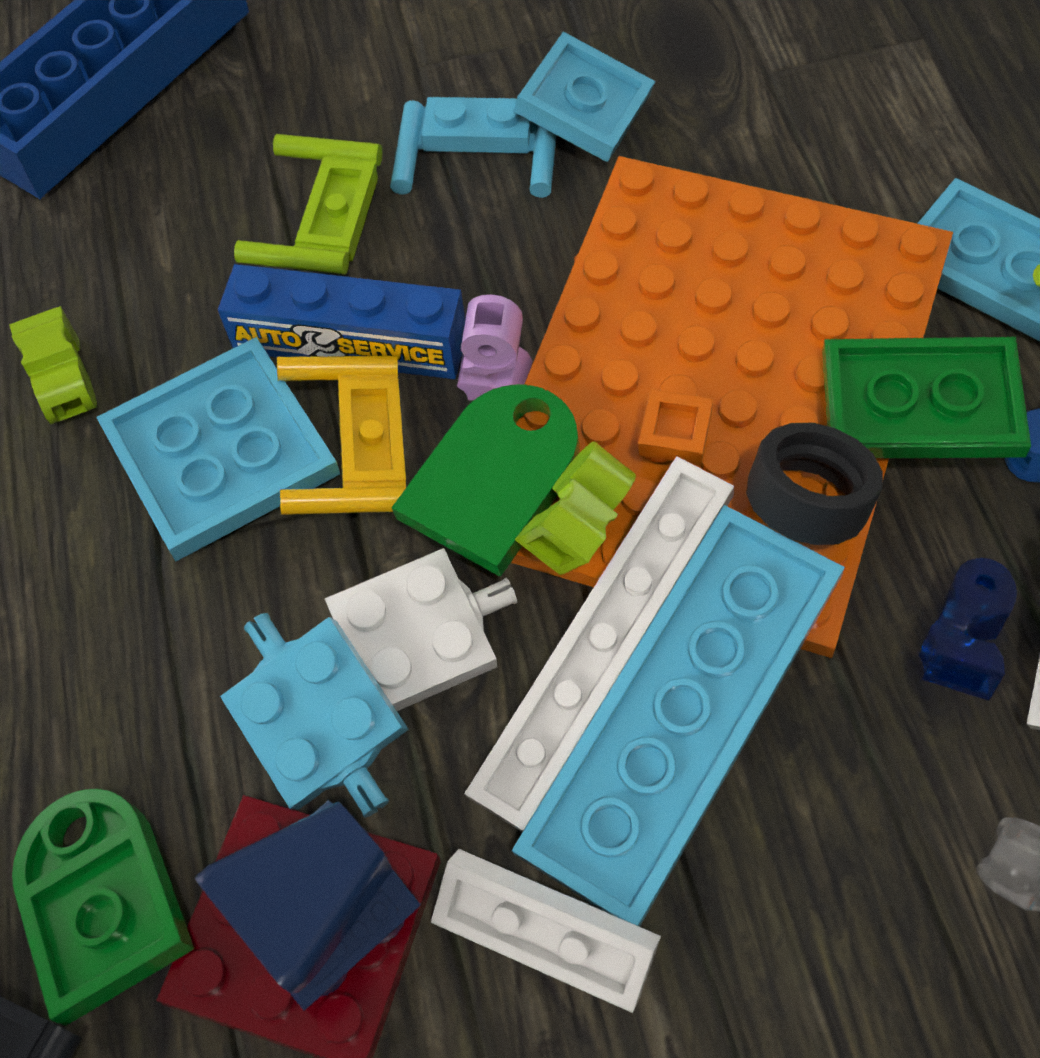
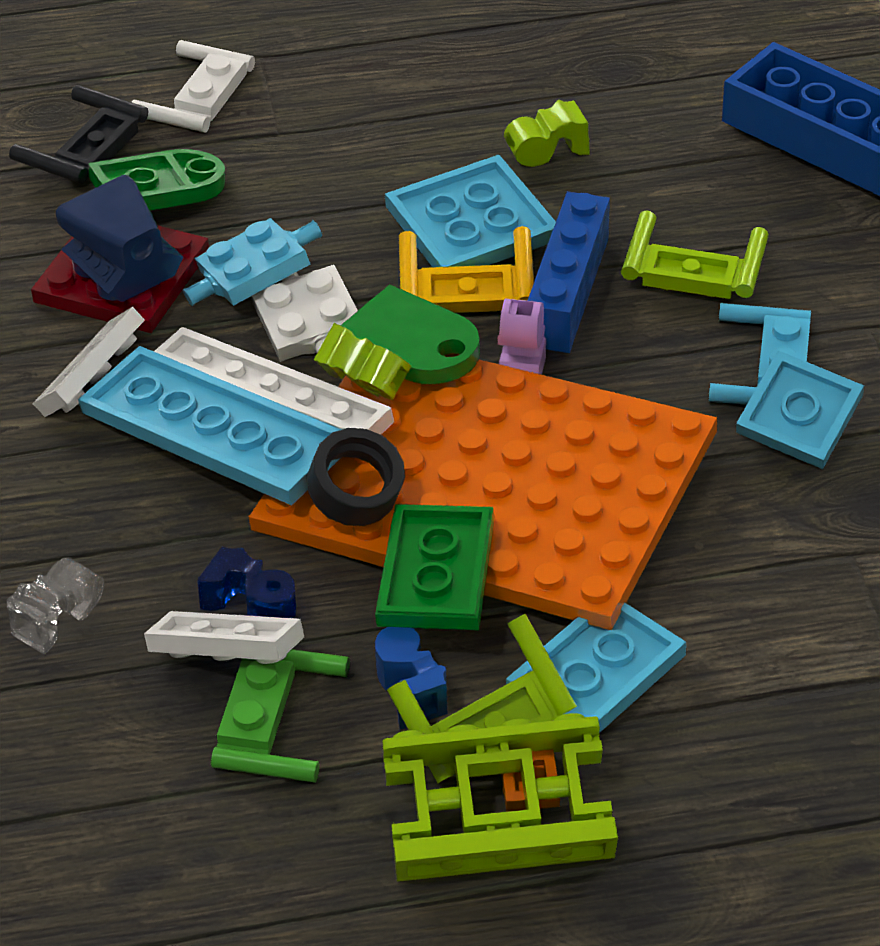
camera: 90 degrees right, 15 degrees down
orange plate [638,389,713,466] -> none

